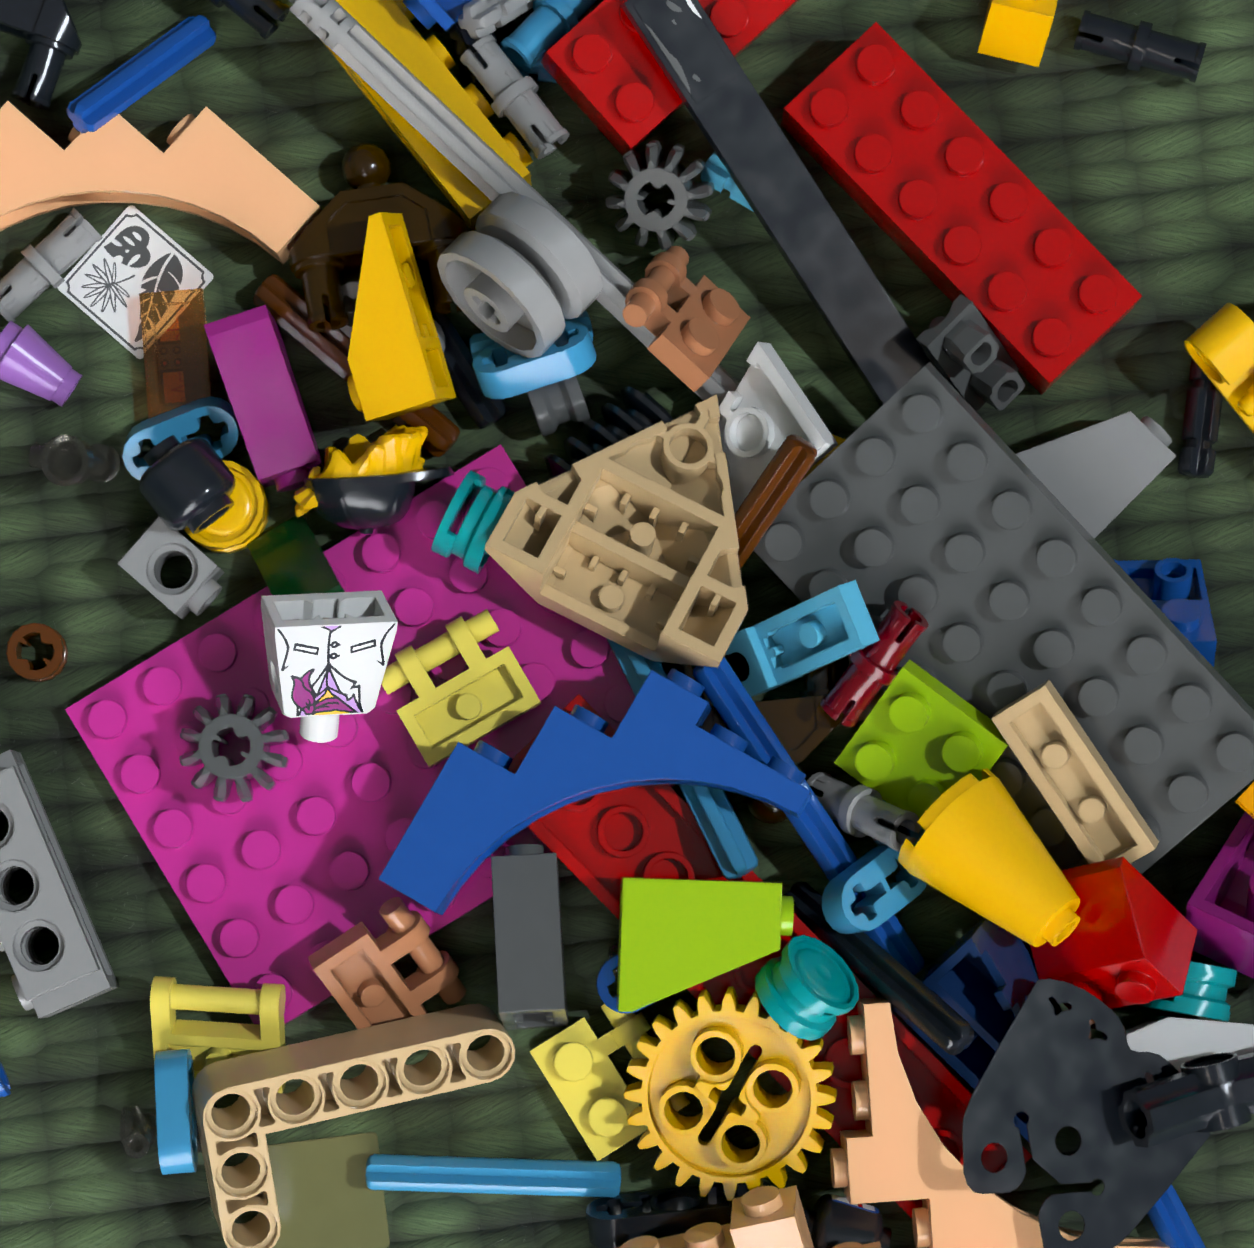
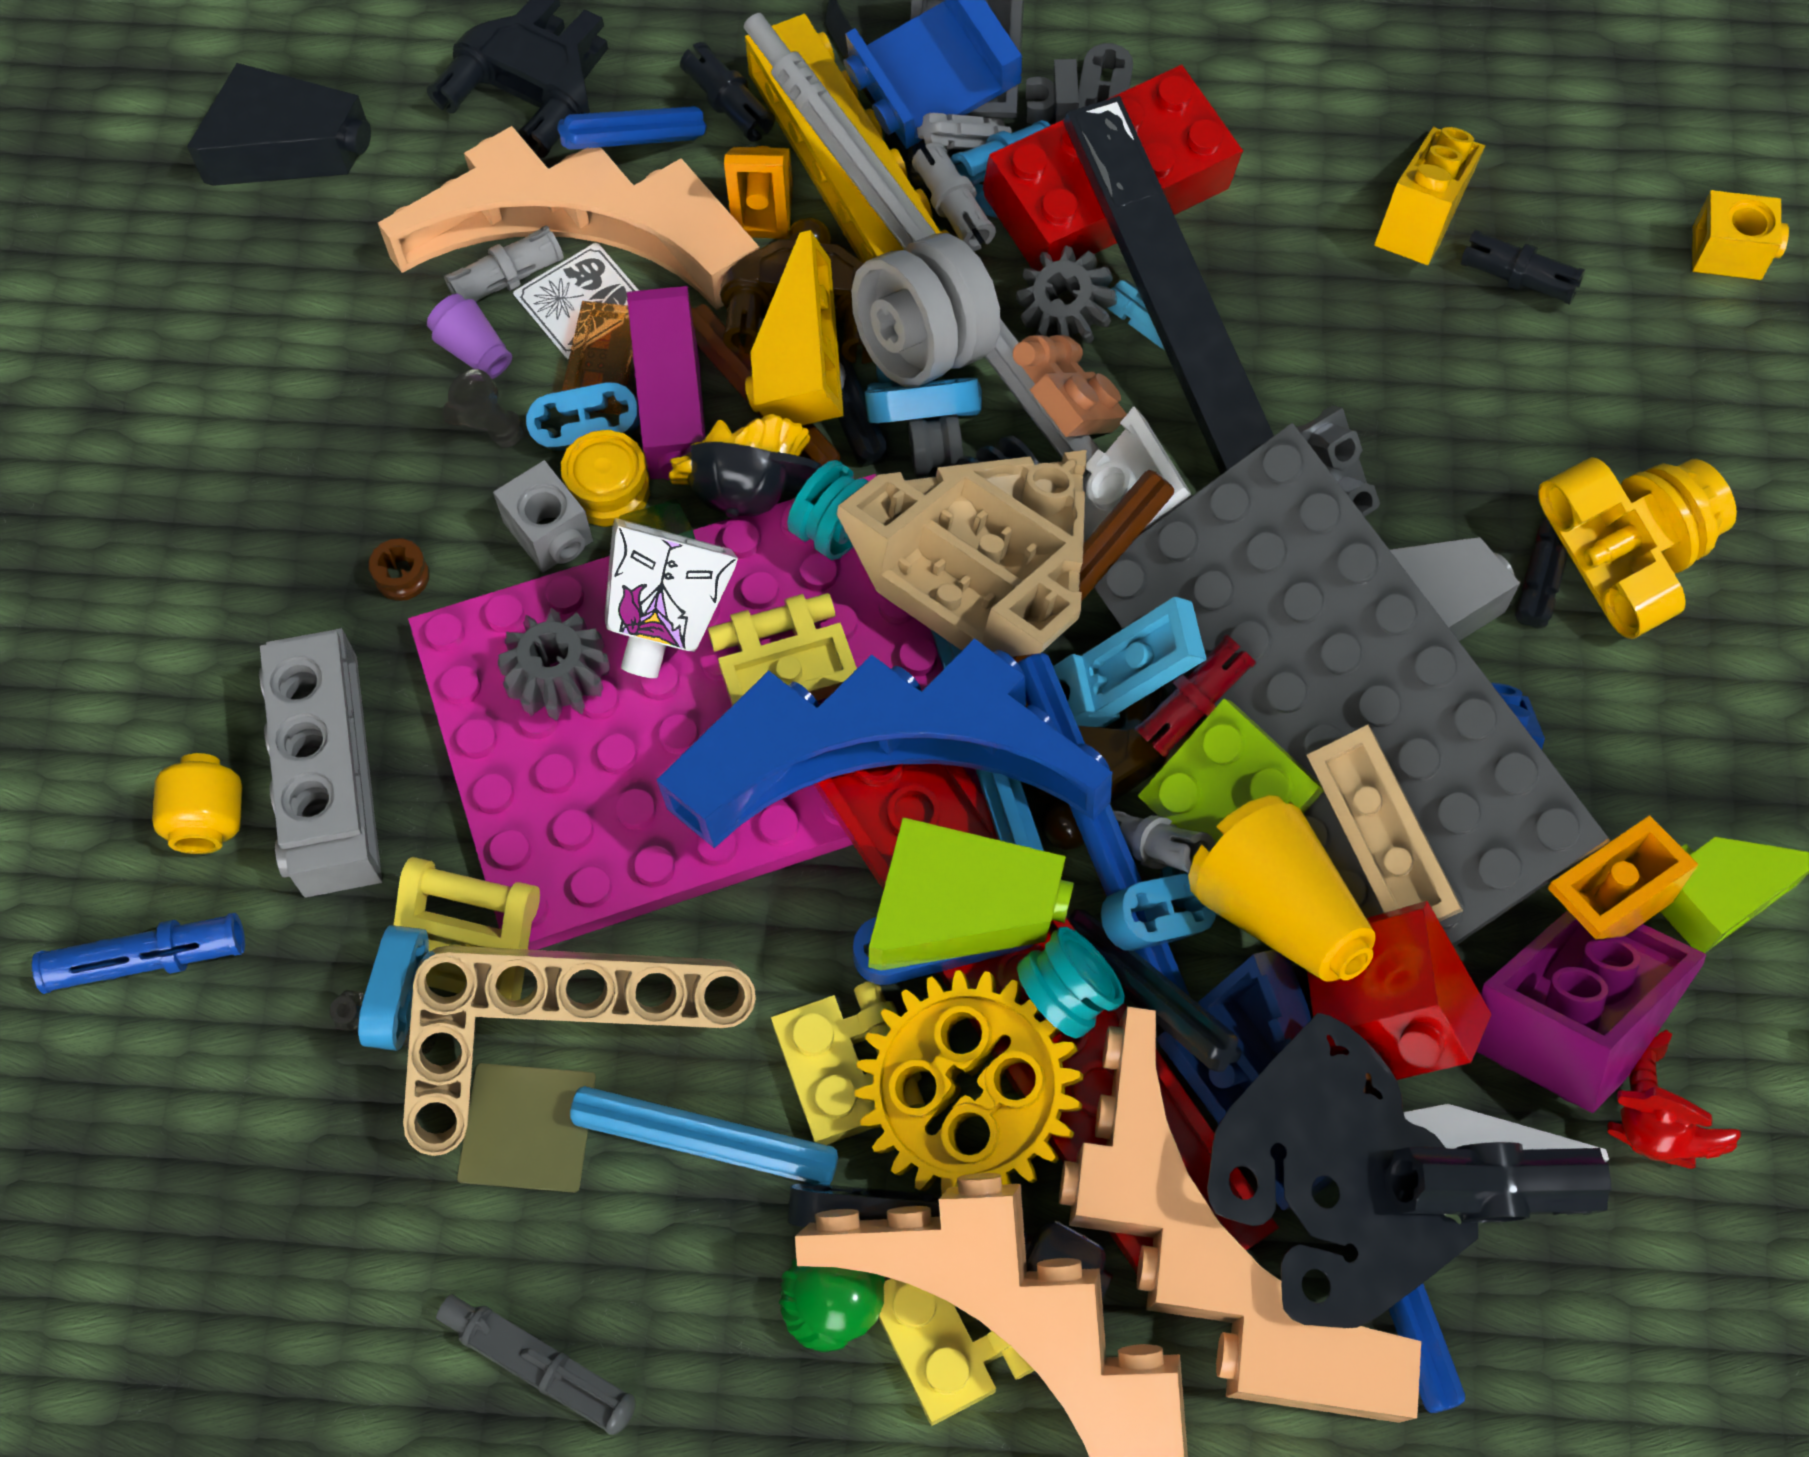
camera: 10 degrees right, 20 degrees down
black head [139,435,235,534] -> none
nougat plate [308,897,466,1029] -> none
dark grey slope [491,844,569,1030] -> none
red brick [781,22,1142,395] -> none
teal wheel [1139,961,1237,1022] -> none
none -> light orange slope [724,146,793,239]

